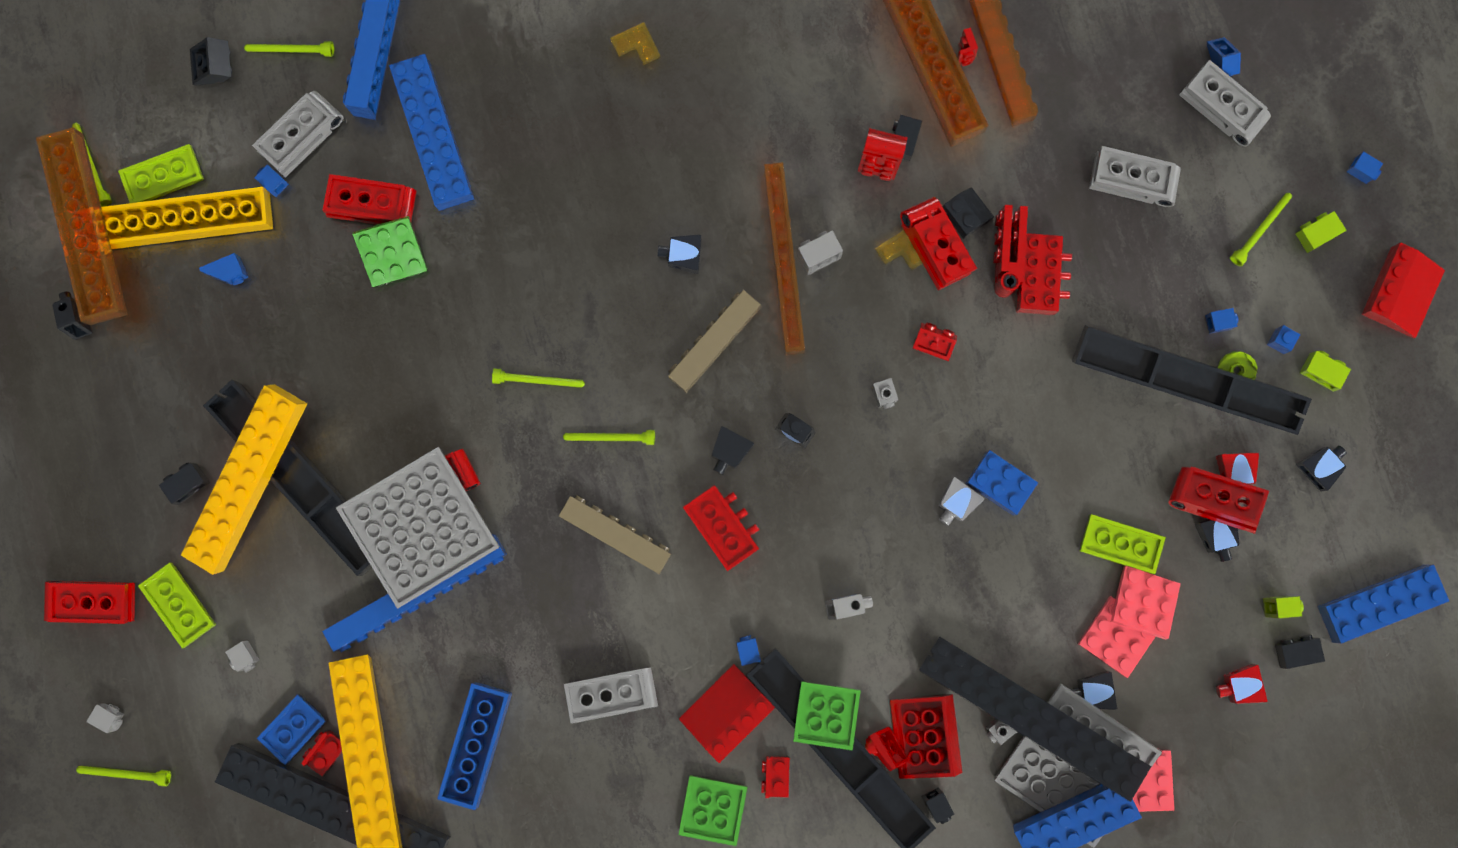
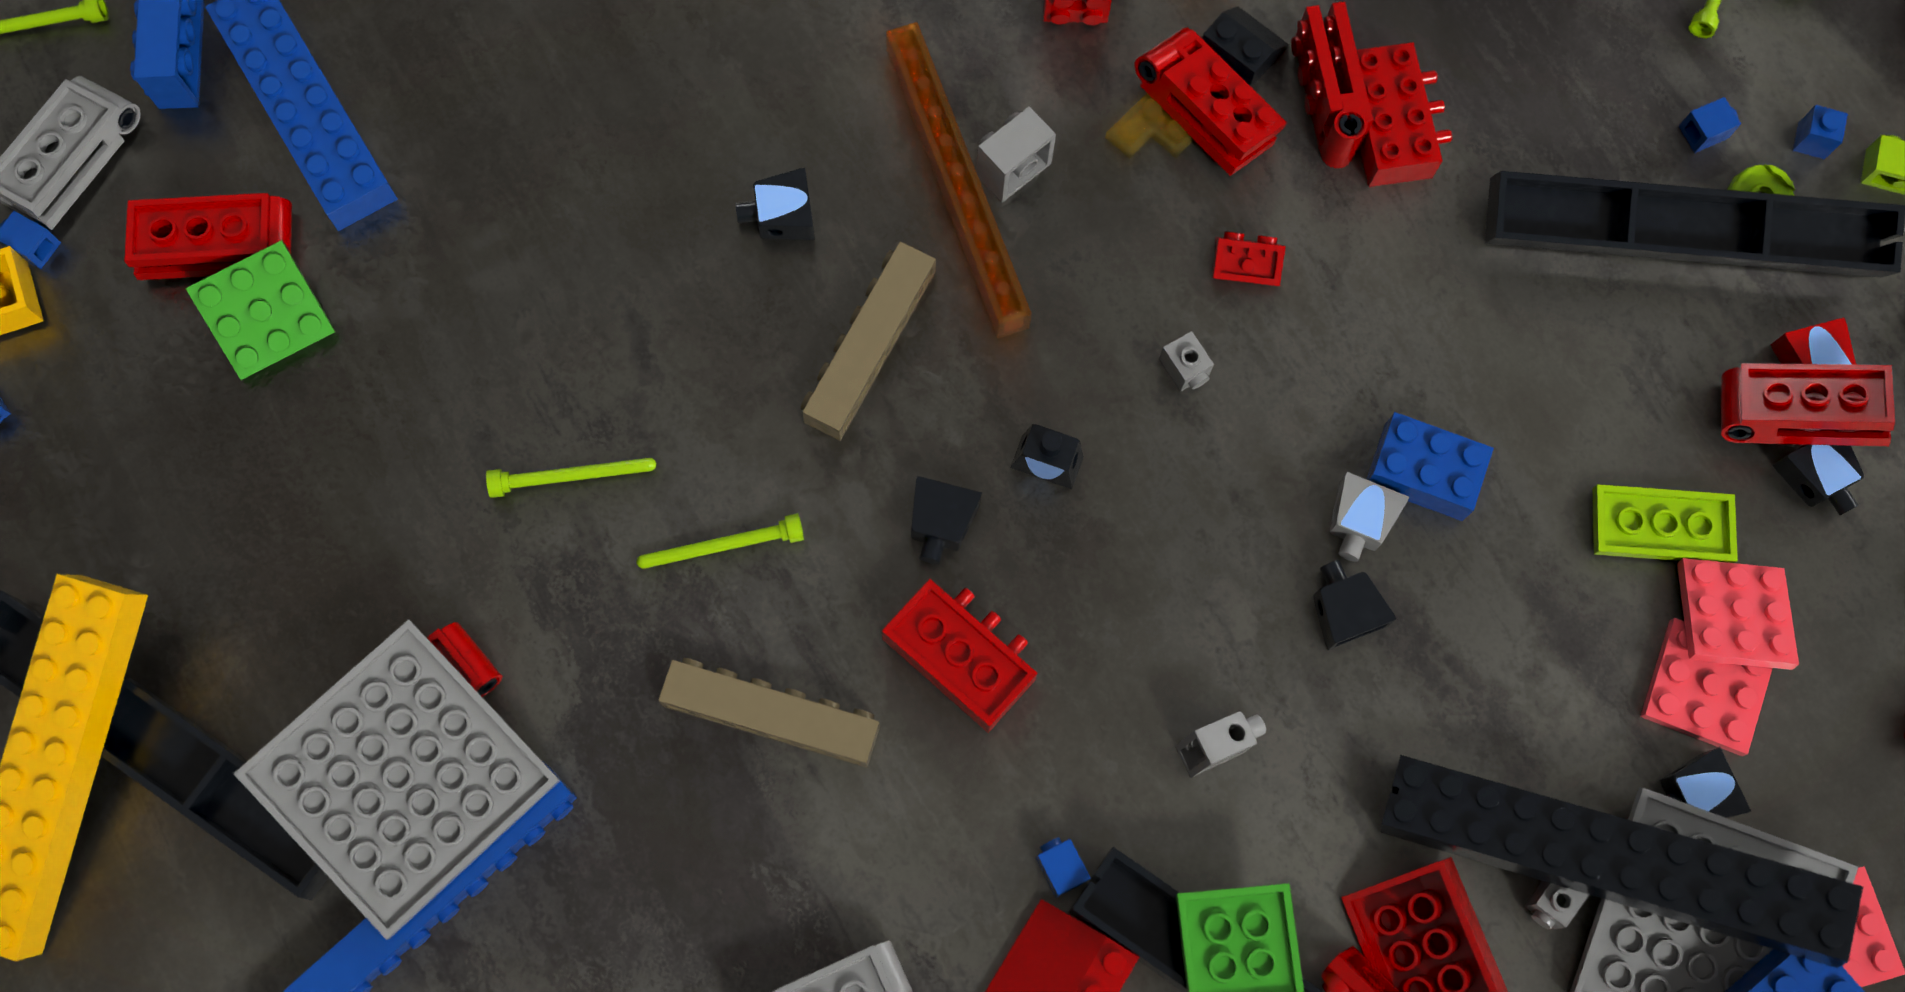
camera: 20 degrees left, 10 degrees down
none -> black torso [1313,560,1396,650]

